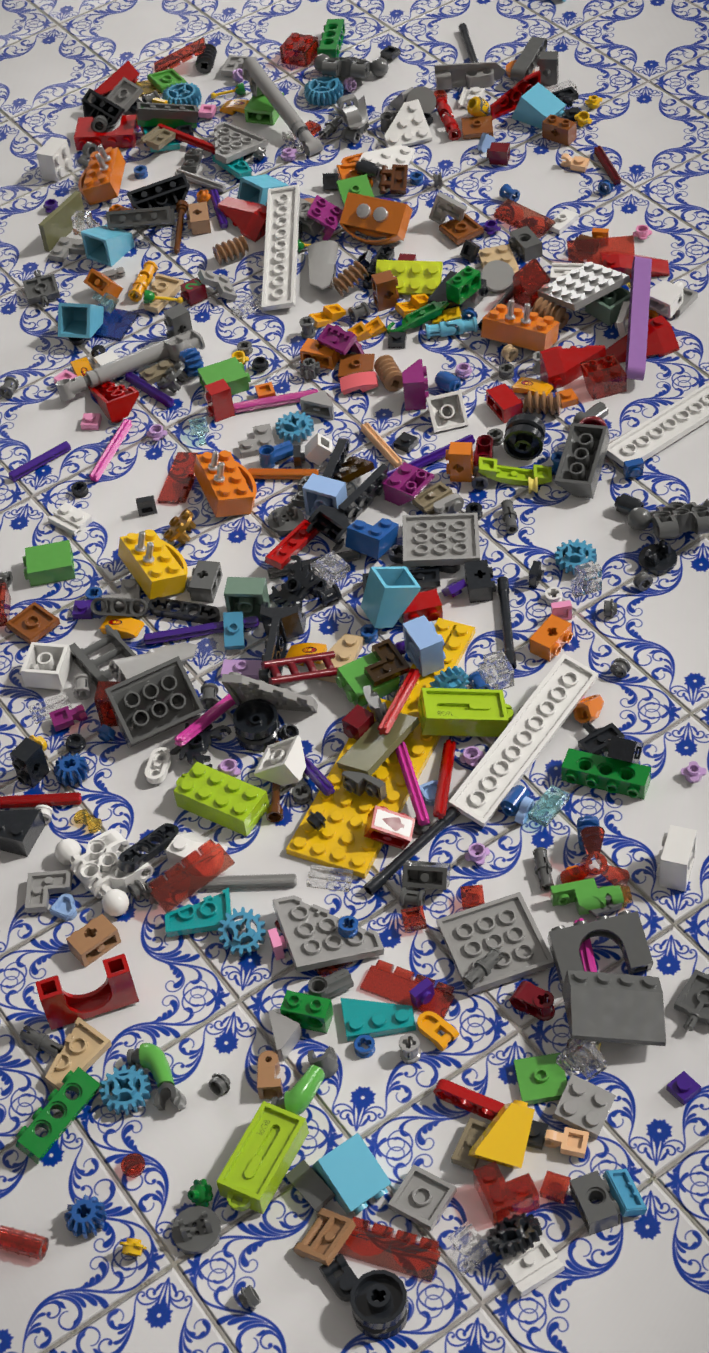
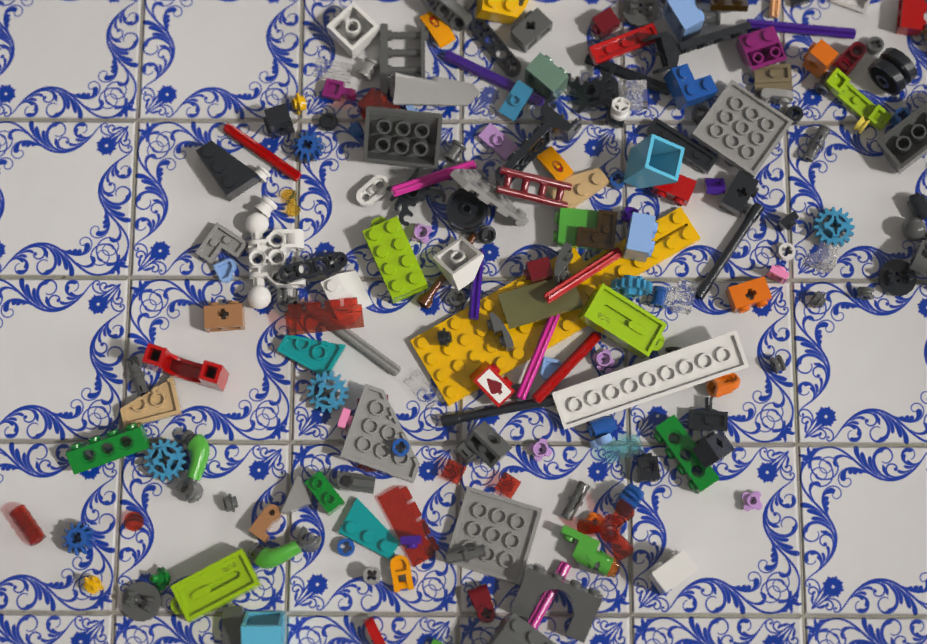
camera: 30 degrees right, 30 degrees up
none -> white wheel [254,195,278,219]
none -> dark red brick [590,7,621,40]
none -> white wheel [610,97,630,121]
none -> black brick [636,453,660,483]

